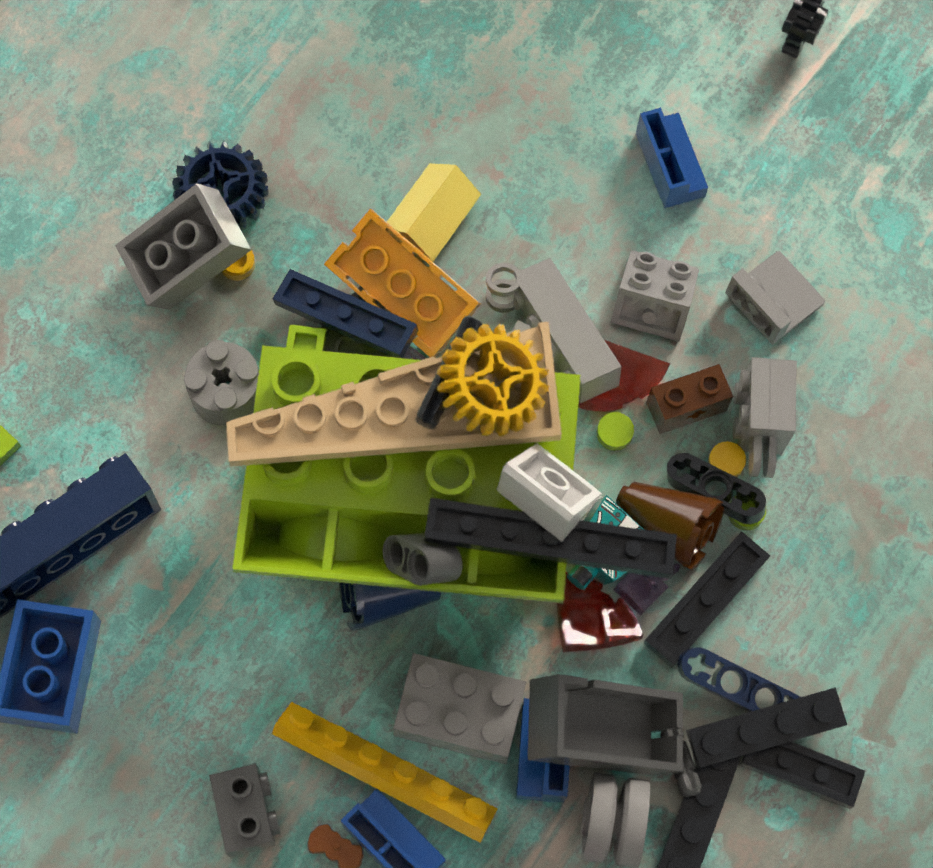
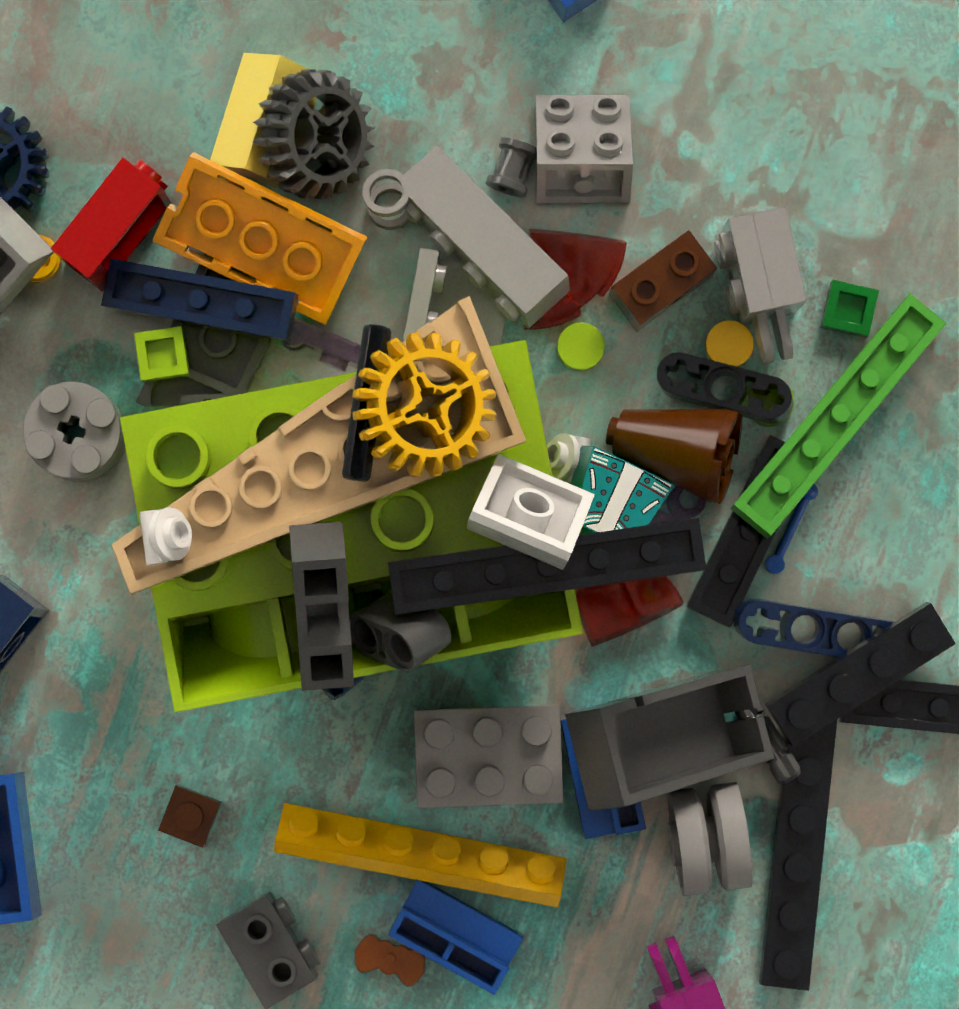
camera: 15 degrees left, 15 degrees up
light grey bracket [725,251,825,345] -> none
none -> red window [50,157,172,292]
none -> white plate [140,507,192,565]
none -> reddish brown plate [158,785,222,848]
none -> dark grey gear [253,69,375,199]
none -> dark grey arch [289,522,354,691]
none -> dark grey bush [485,137,537,197]
none -> bright green plate [730,293,946,539]
none -> blue hinge [765,484,818,574]
none -> green tile [820,280,879,338]

